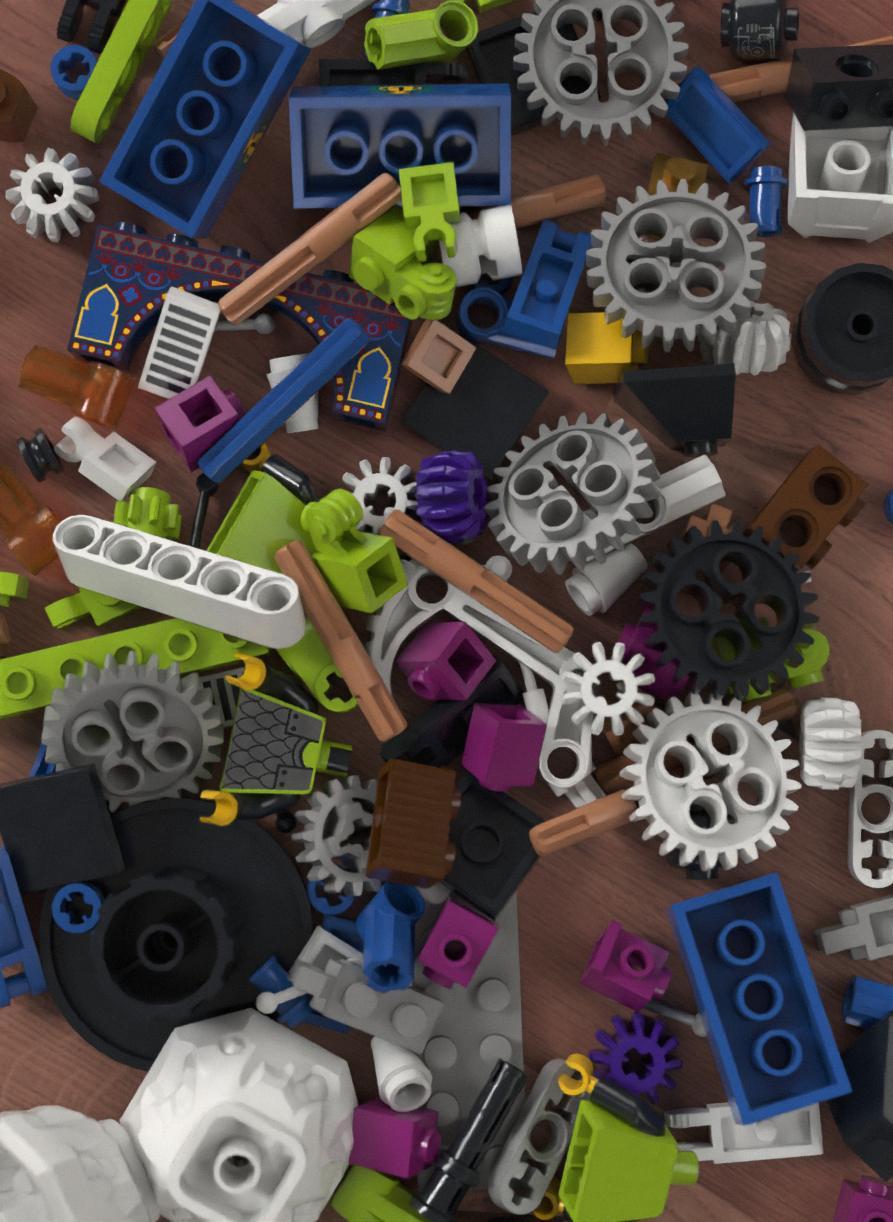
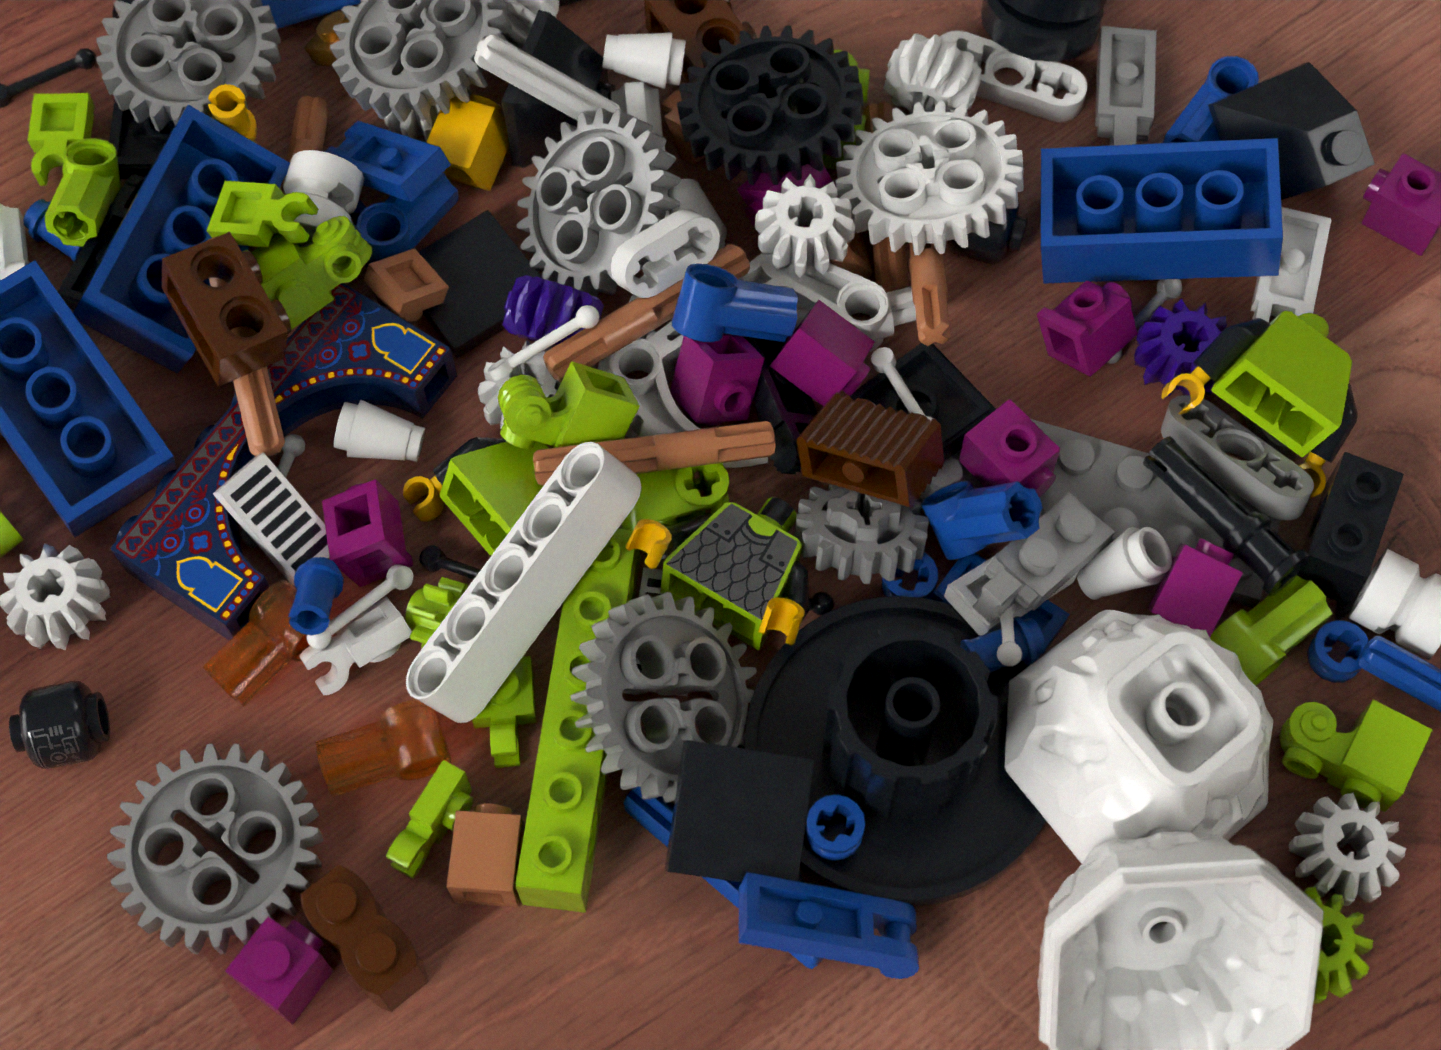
camera: 65 degrees left, 20 degrees down
black bush [17,428,64,483] -> none
blue axle [198,318,370,483] -> none
none -> reddish brown brick [162,232,292,387]
none -> yellow pin [208,84,258,143]
none -> blue pin [288,557,344,635]
none -> white hinge [306,564,414,649]
none -> white axle [474,34,621,120]
none -> white hinge [487,305,599,381]
none -> white cone [602,32,686,89]
none -> white beam [611,209,720,298]
none -> blue piece [672,263,798,342]
none -> white hinge [871,347,933,420]

